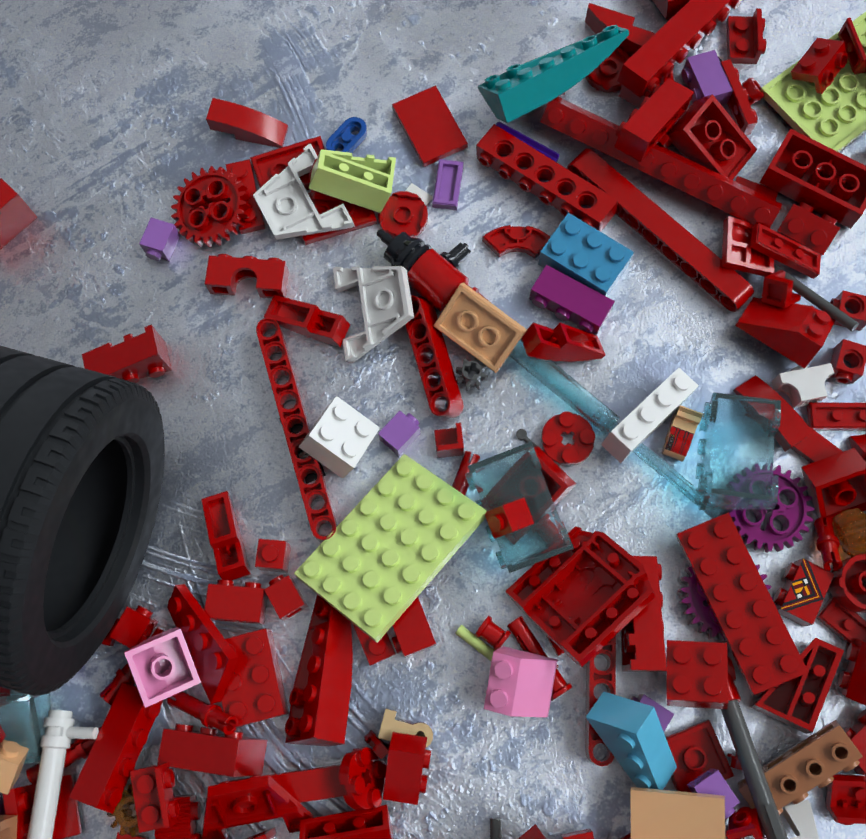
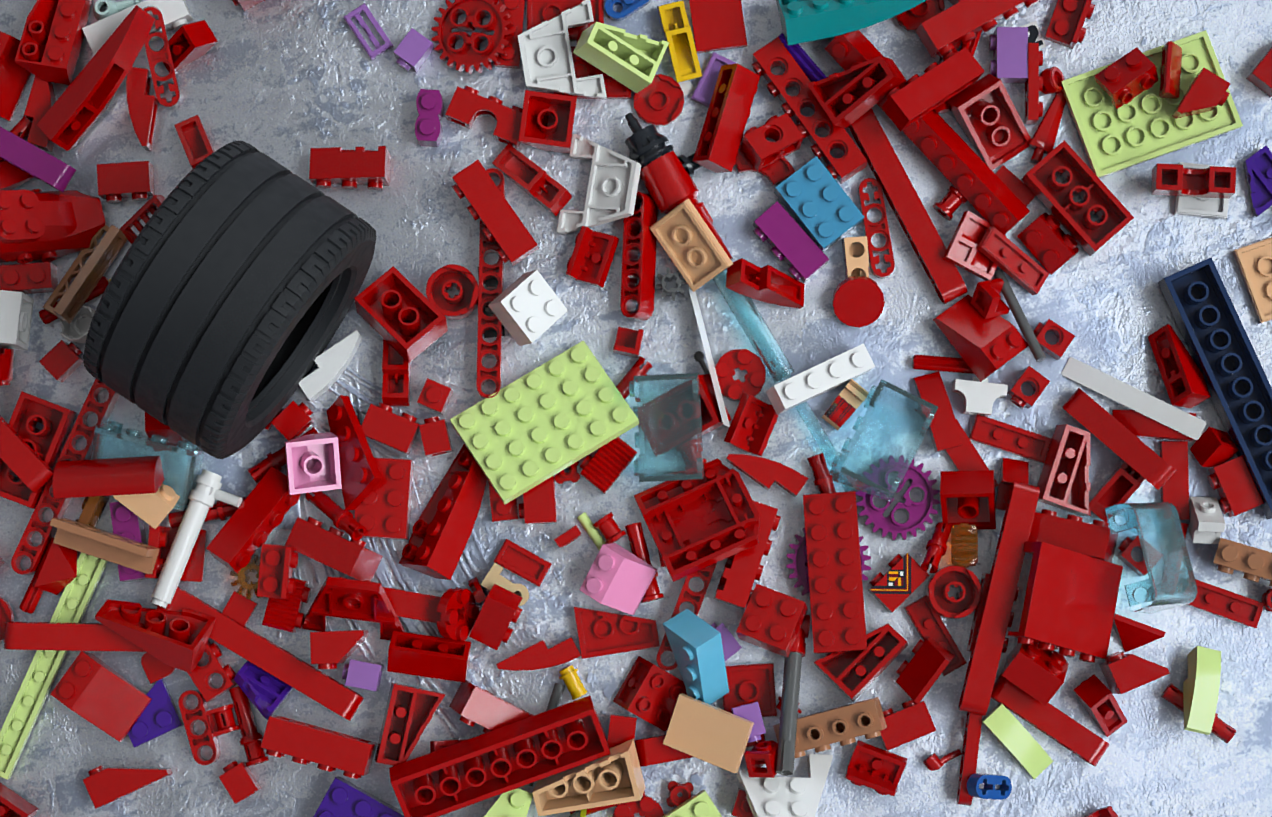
camera: 15 degrees right, 10 degrees up
medium lavender brick [378,411,420,457] -> none
red brick [485,497,534,539] -> none
none -> white slope [299,330,362,402]
none -> medium lavender tile [343,3,394,61]
none -> red brick [354,266,448,363]
none -> magenta brick [415,89,444,147]
none -> red brick [426,264,479,320]
none -> red brick [452,160,539,266]
none -> red tile [493,539,552,587]
none -> red slope [496,637,581,671]
none -> red slope [518,90,577,154]
none -> red plate [554,461,580,484]
none -> red tile [554,526,581,548]
none -> yellow pin [559,664,587,700]
none -> red bracket [566,226,619,288]
none -> red wing [574,607,660,659]
none -> red brick [579,437,637,494]
none -> red bracket [613,656,687,731]
none -> yellow slope [657,0,702,83]
none -> white sticker [687,284,730,427]
none -> red brick [693,63,760,173]
none -> red bracket [724,393,778,456]
none -> red slope [726,454,809,497]
none -> red brick [740,113,804,171]
none -> red wedge [807,56,906,128]
none -> red pin [807,453,836,494]
none -> red tile [832,276,885,327]
none -> light nougat leg [842,236,869,279]
none -> red beam [858,178,895,279]
none -> red axle [912,355,974,374]
none -> red bush [933,186,967,221]
none -> red bar [1029,79,1066,163]

